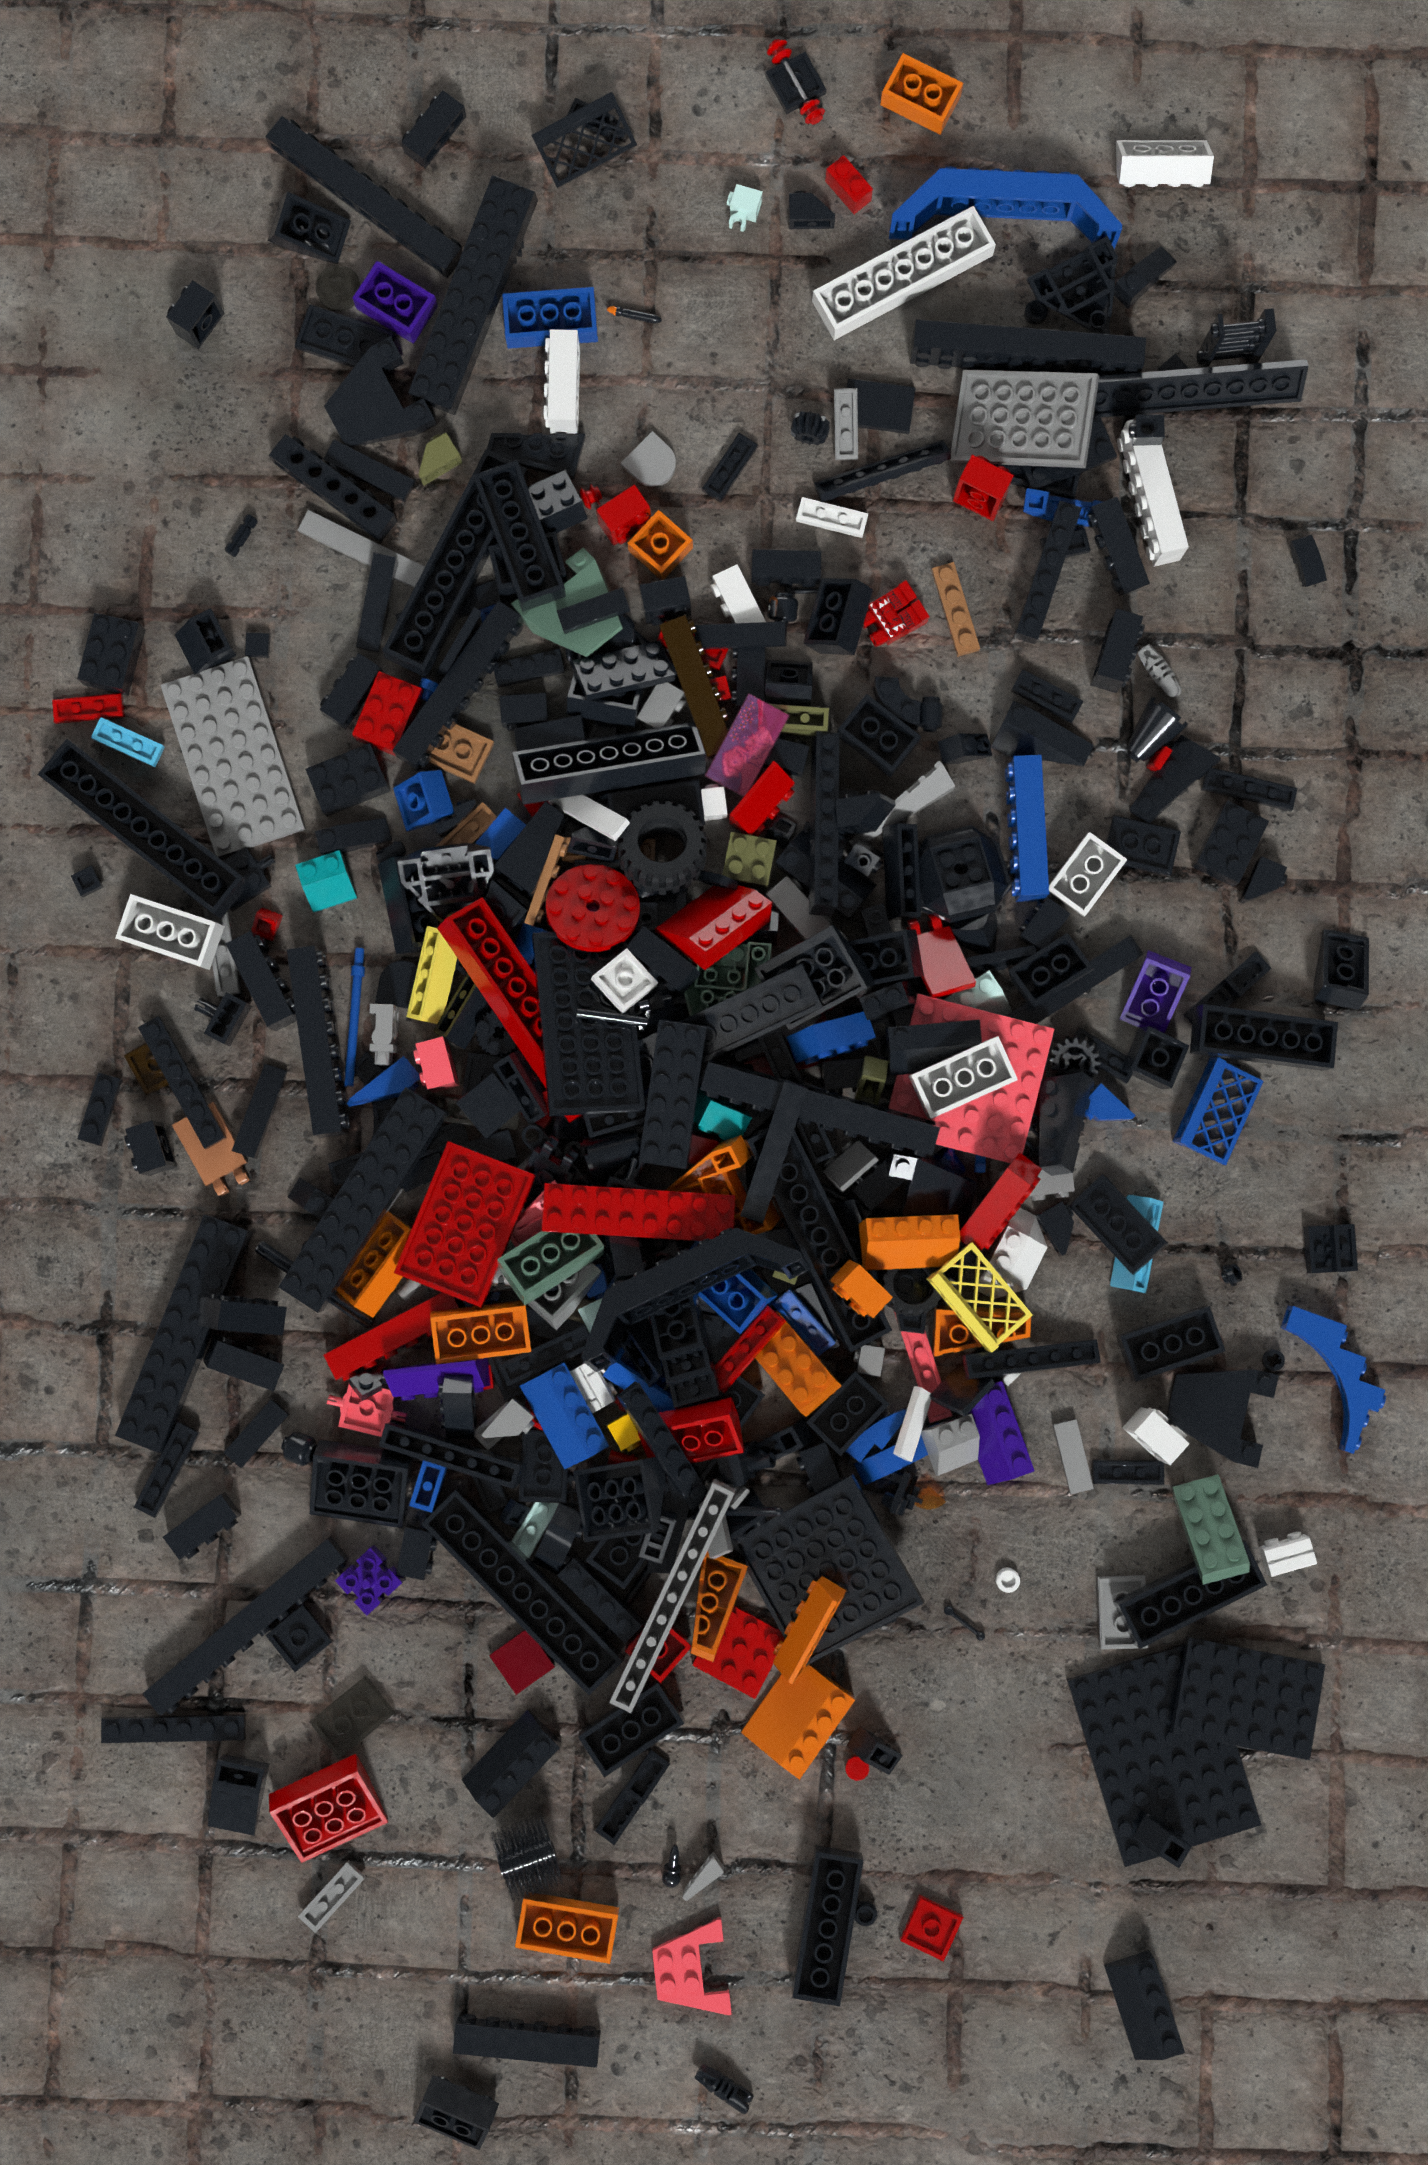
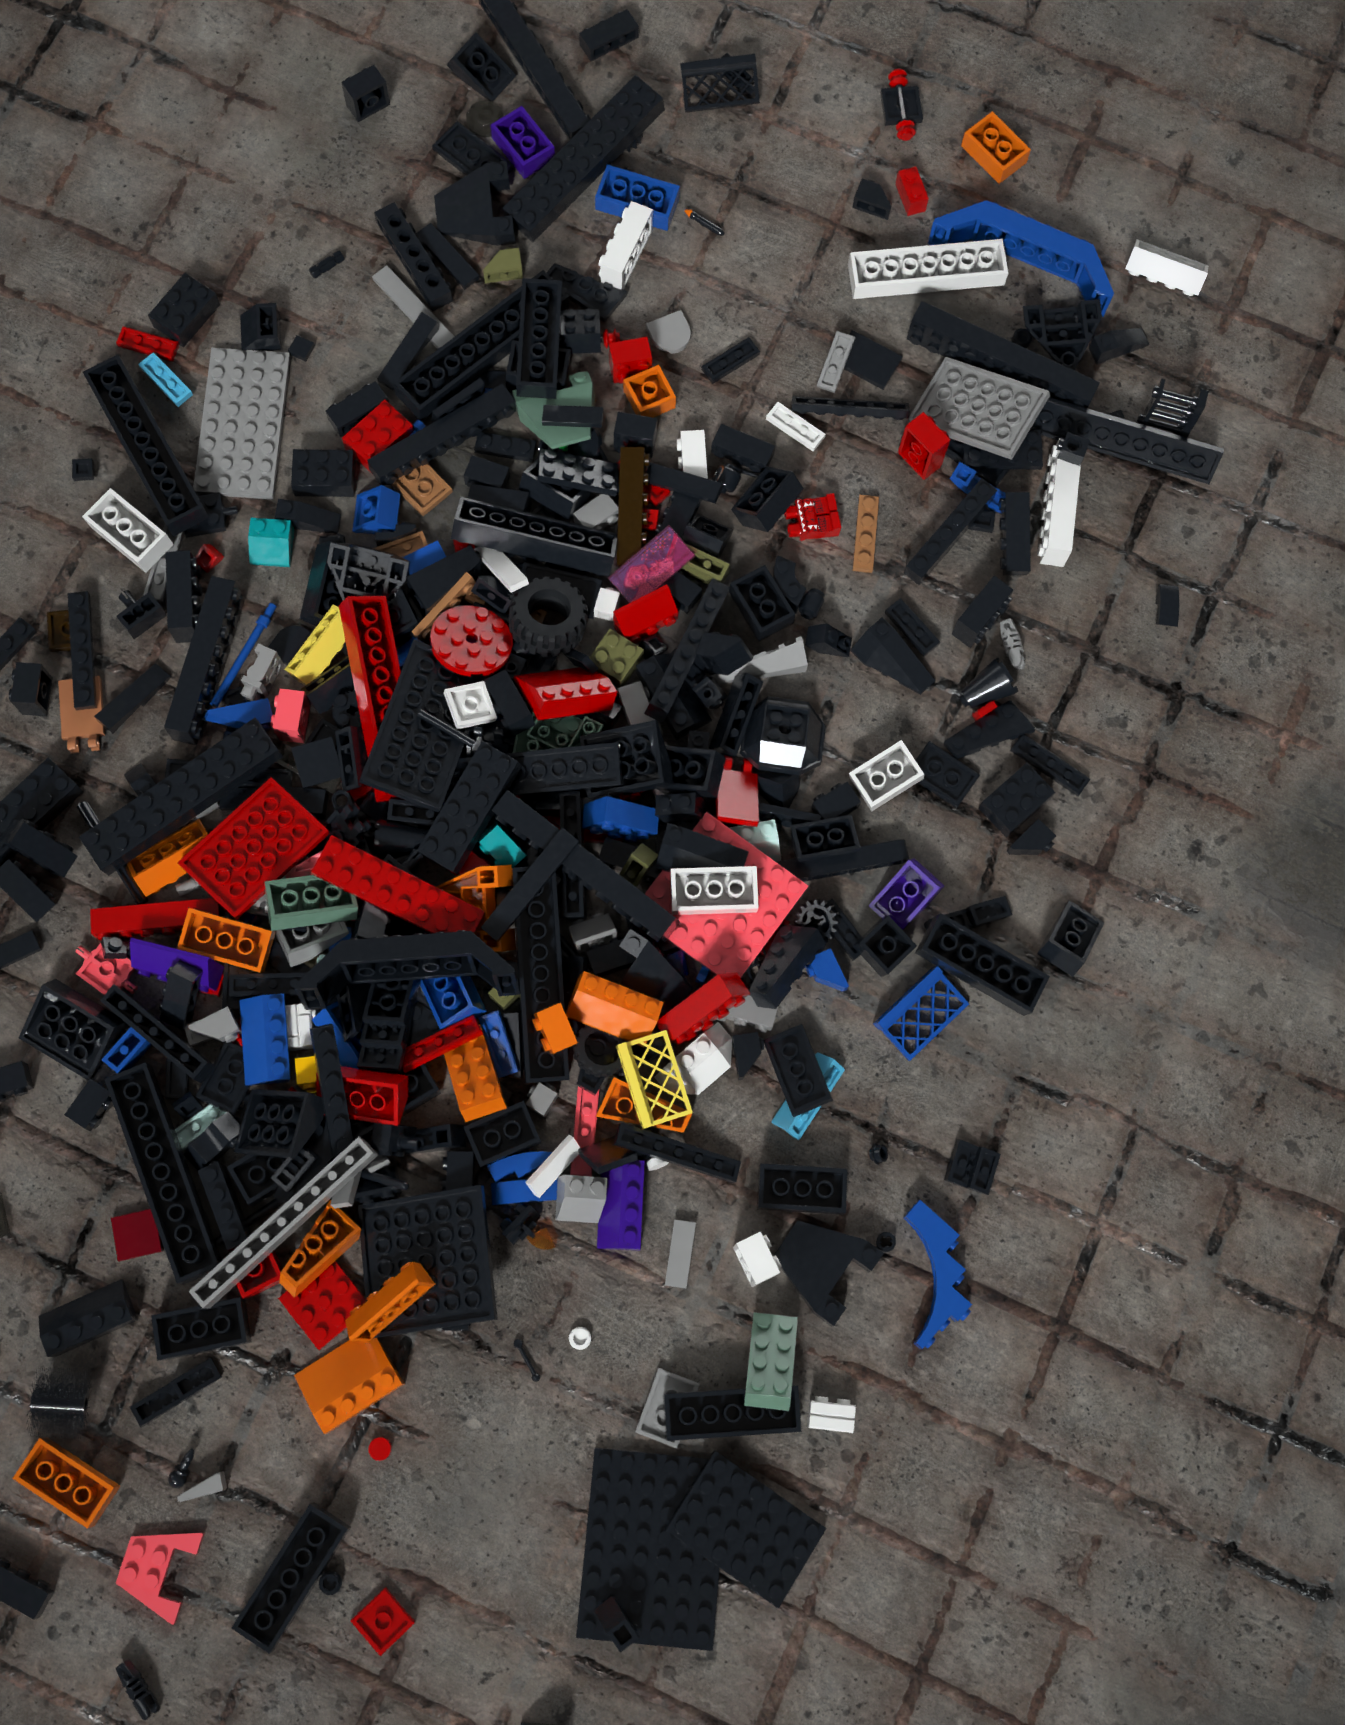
camera: 15 degrees right, 10 degrees down
black head [281,1431,317,1466] -> none
dark purple brick [335,1545,406,1616] -> none
light aqua brick [727,184,763,232] -> none
black gear [790,411,830,445] -> none
black slope [846,1726,903,1775] -> none
blue brick [1004,755,1049,902] -> none
black tile [1092,1460,1164,1485] -> none

